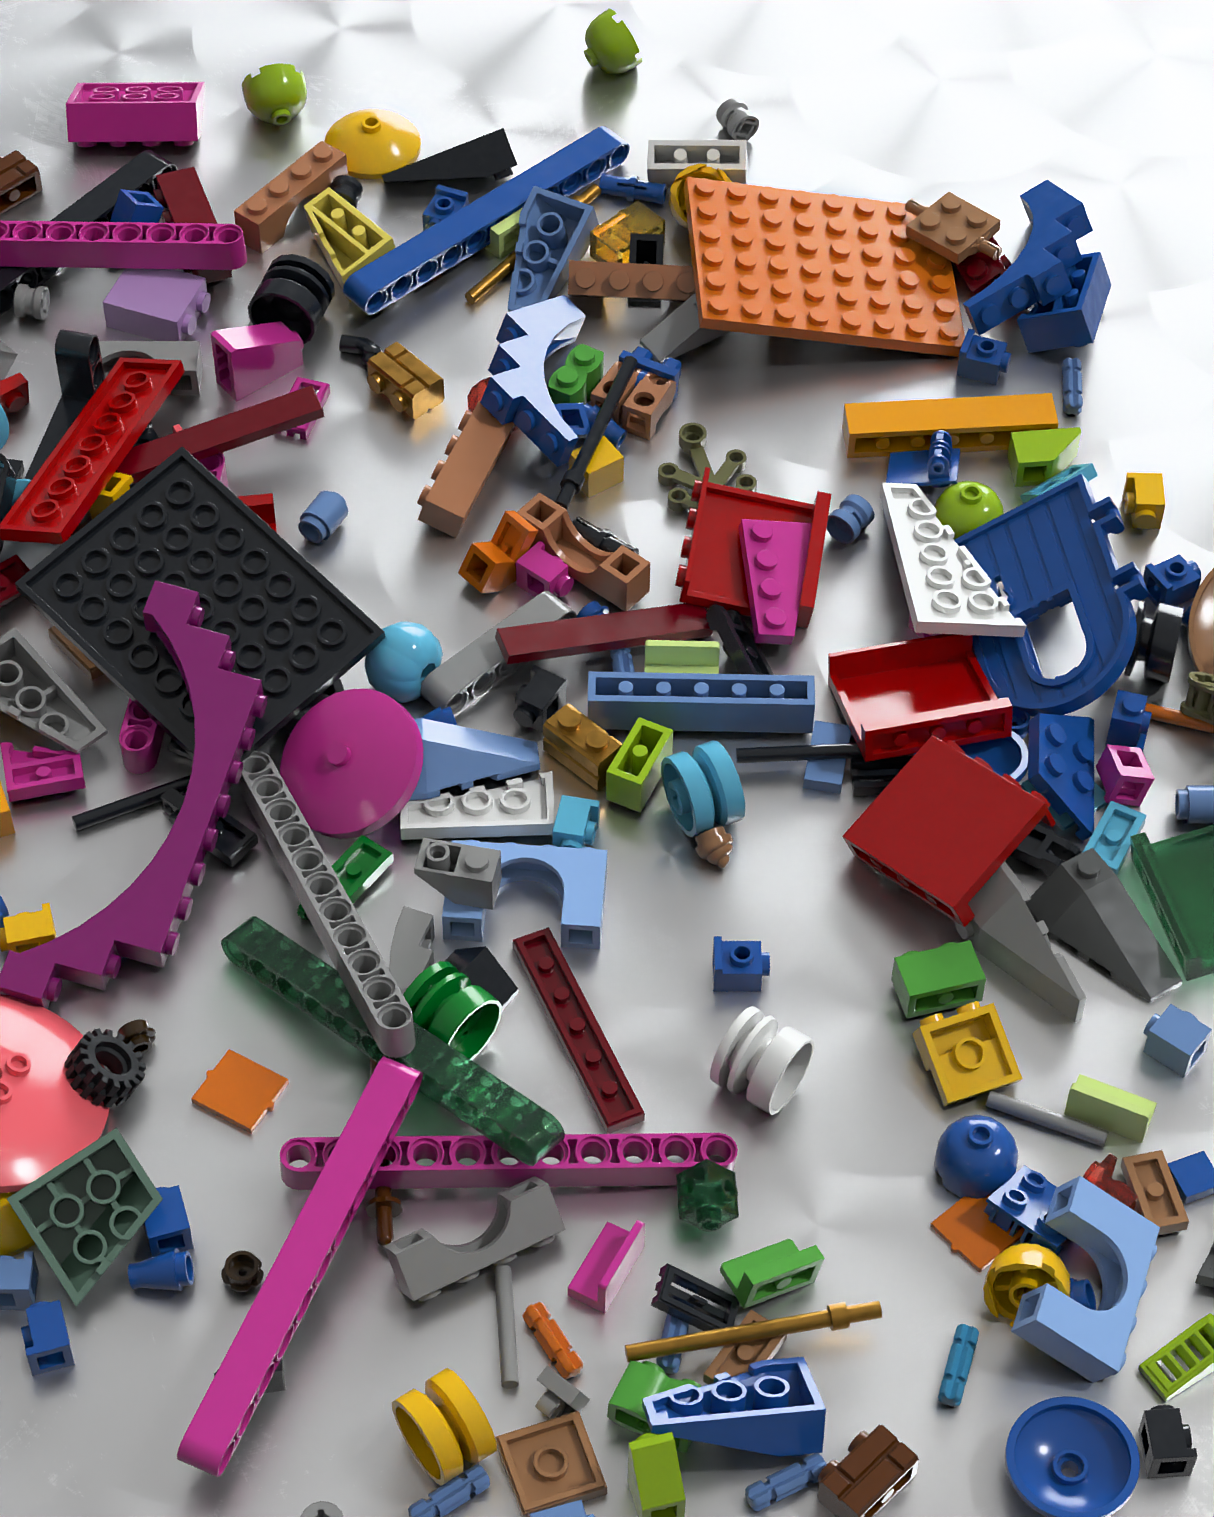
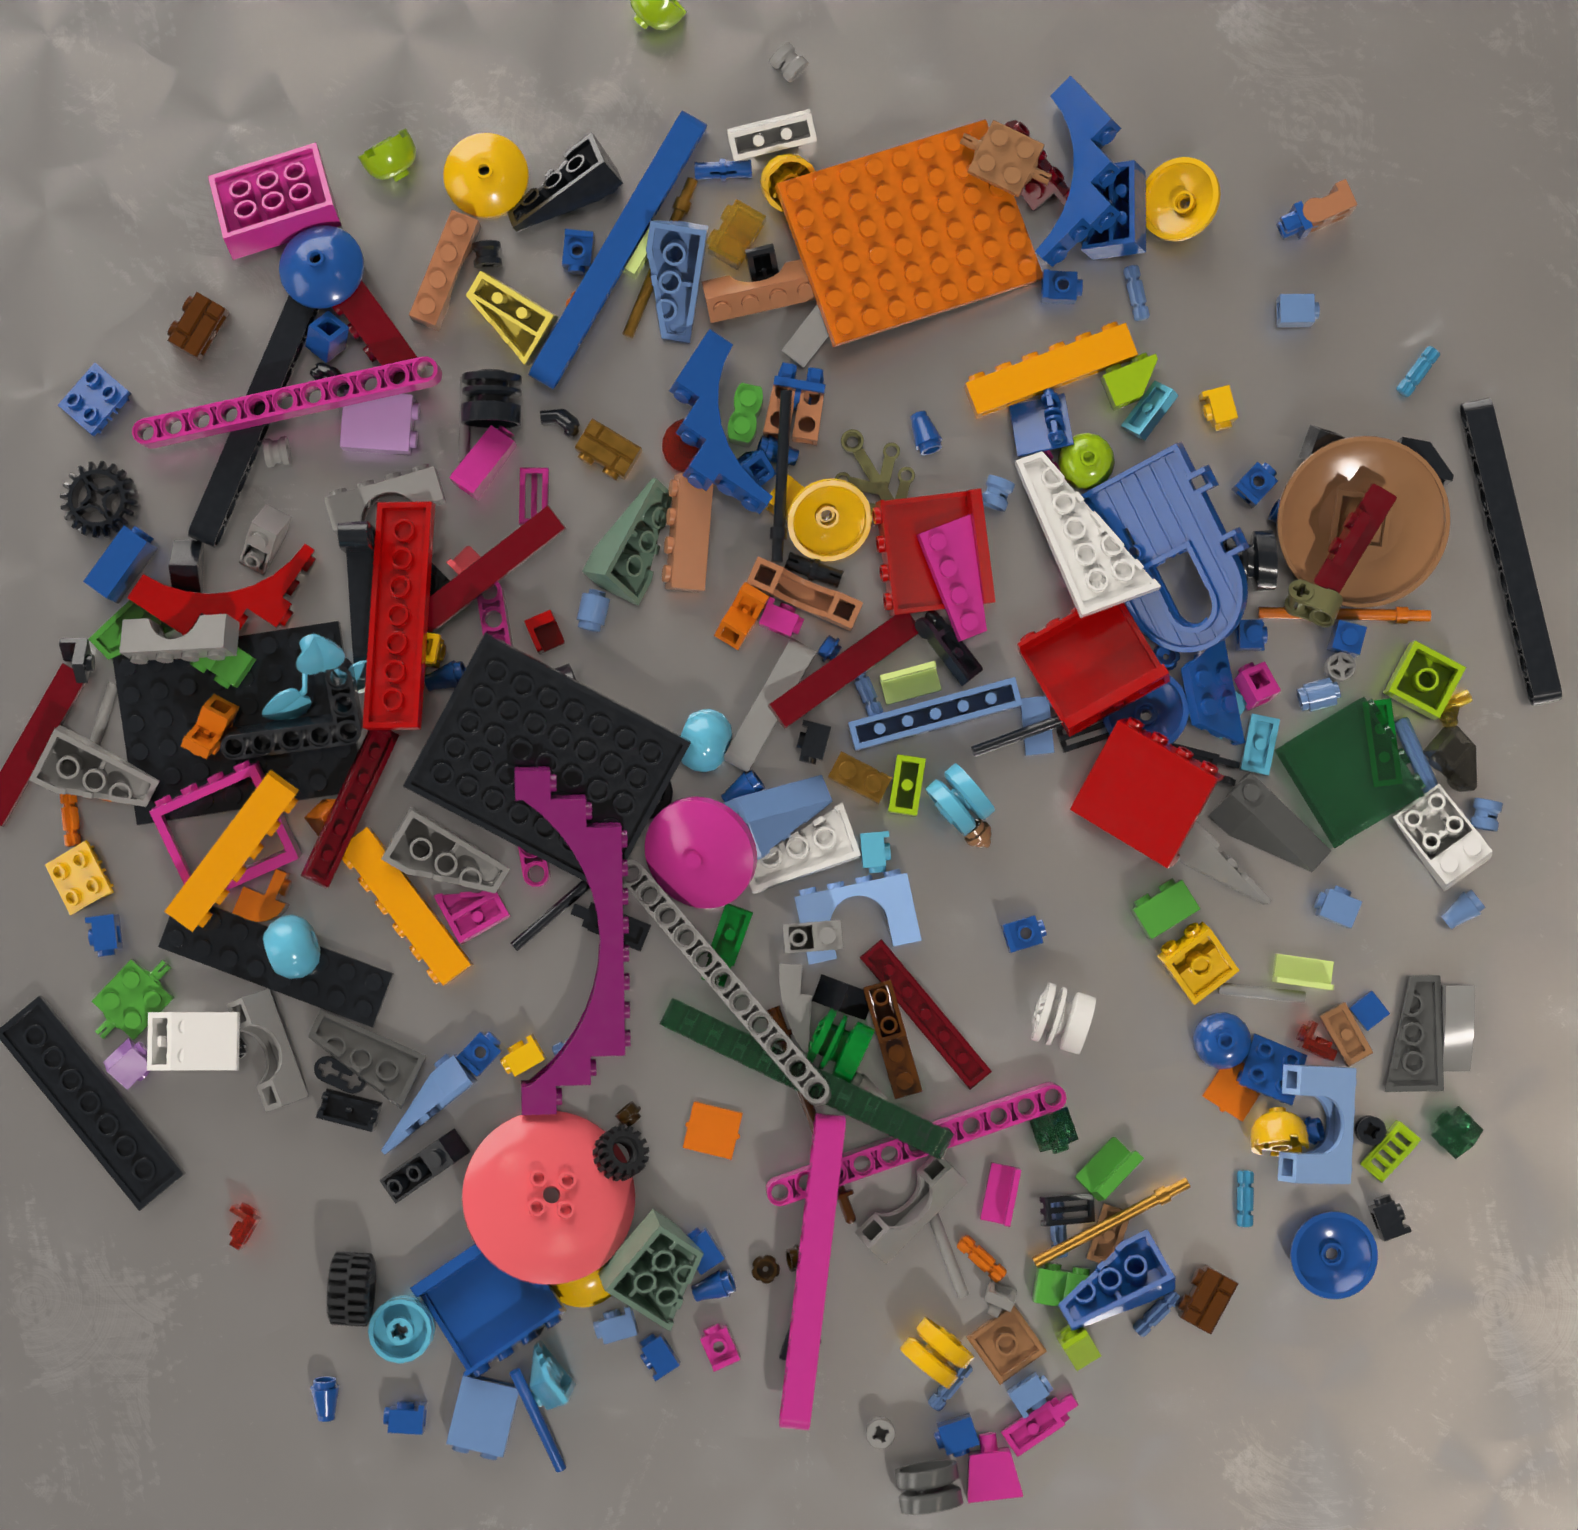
camera: 15 degrees left, 35 degrees up
none -> blue dish [279,225,364,309]
none -> sand green wedge [582,478,672,605]
none -> dark pink brick [700,1323,741,1372]
none -> yellow dish [787,478,872,562]
none -> reddish brown slope [863,980,923,1100]
none -> blue cone [910,411,942,456]
none -> yellow dish [1146,157,1221,241]
none -> black wheel [1354,1115,1386,1145]

